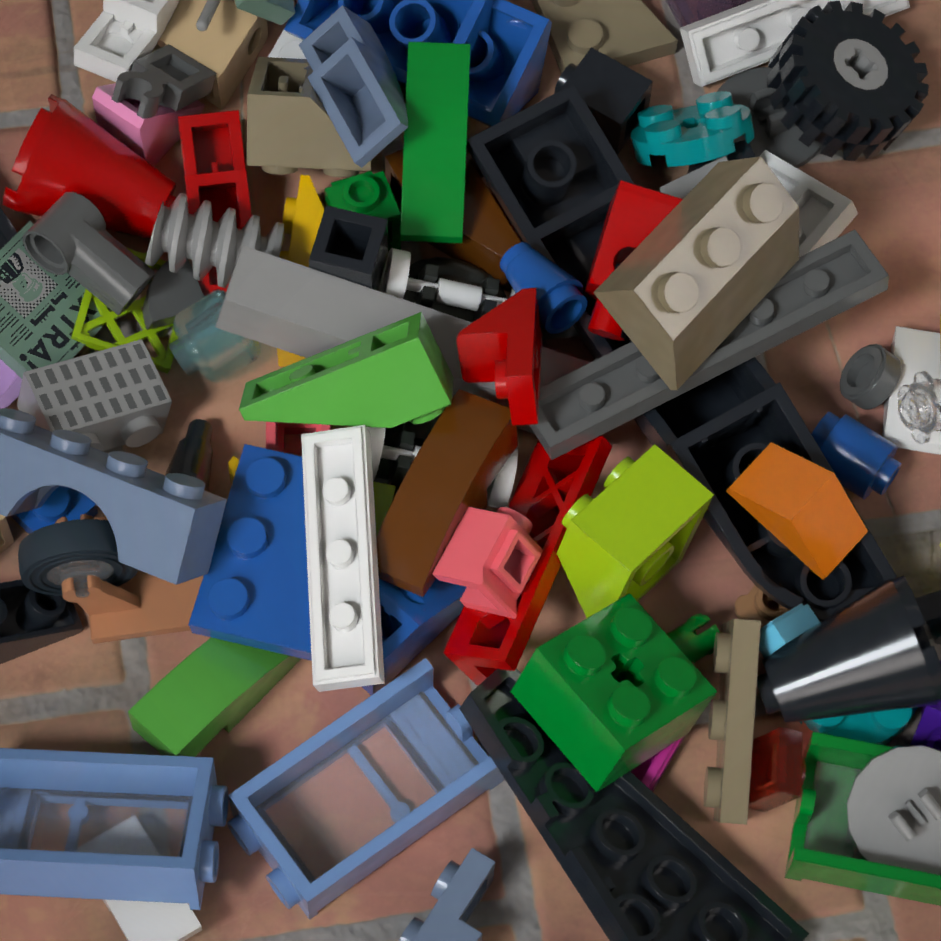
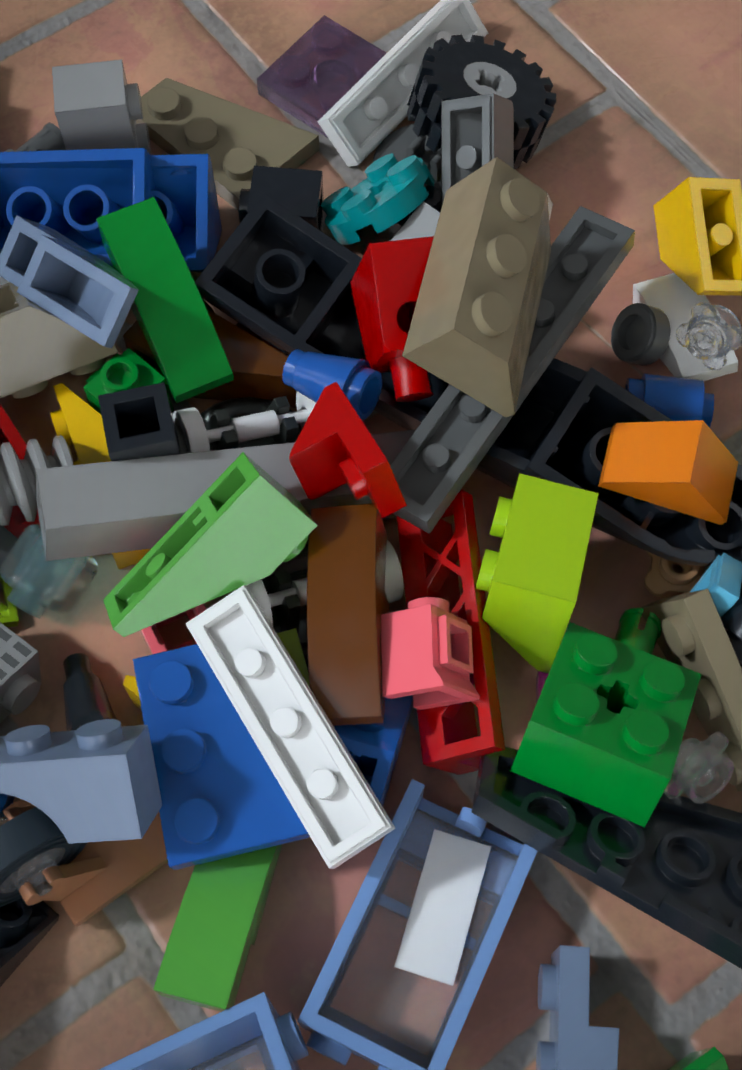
camera: 25 degrees left, 0 degrees up
none -> white sticker [394,829,491,986]
none -> dark grey slope [442,93,514,204]
none -> clear plate [663,732,734,803]

